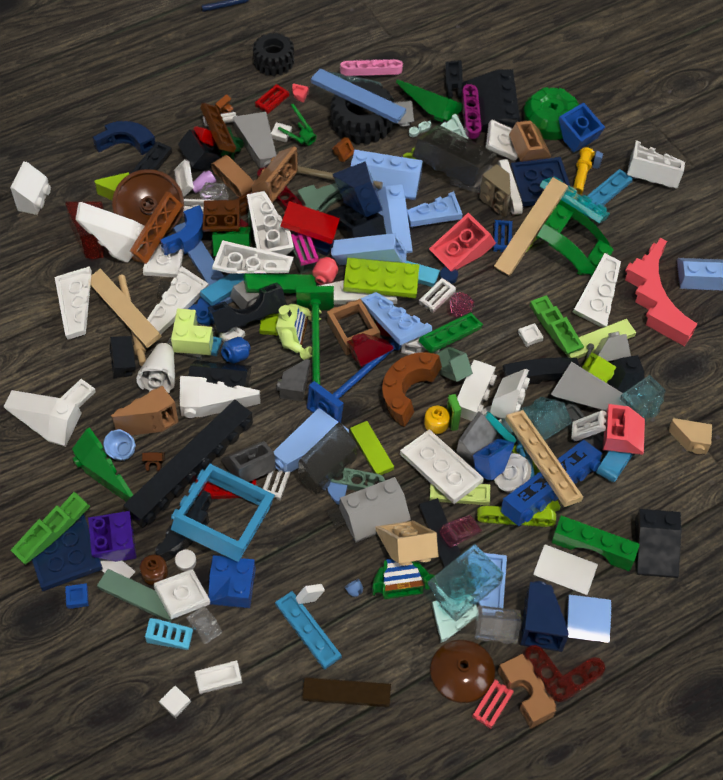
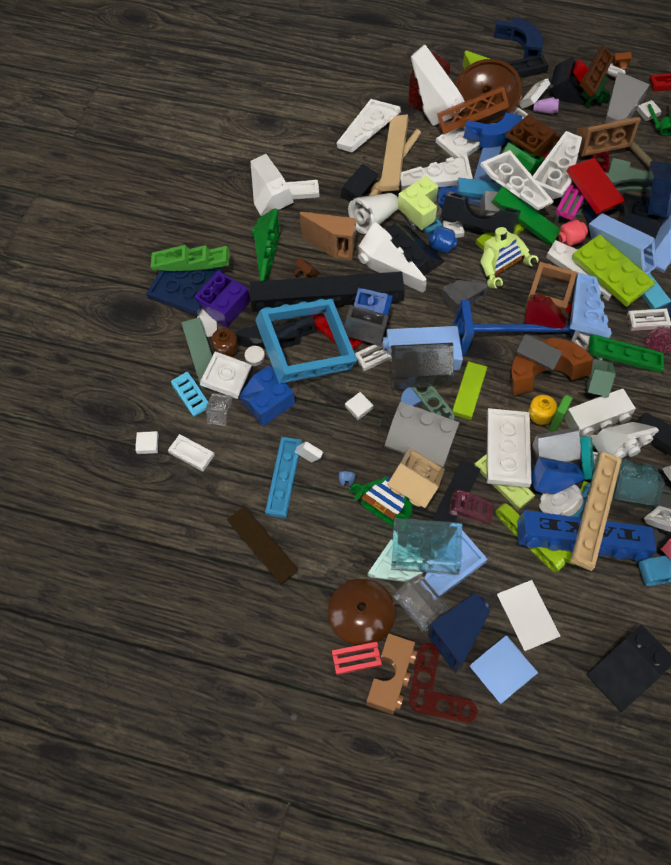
camera: 50 degrees right, 5 degrees up
white slope [11,162,51,215] -> none
blue plate [65,583,89,609] -> none
light blue hair [103,429,136,461] -> none
clear bracket [199,182,229,200] -> none
medium nougat beam [211,155,253,197] -> none
green tile [296,286,334,385] -> none
green arch [552,515,640,572] -> none
none -> white tile [345,392,373,420]
none -> blue slope [354,288,393,315]
none -> dark grey tile [516,334,562,371]

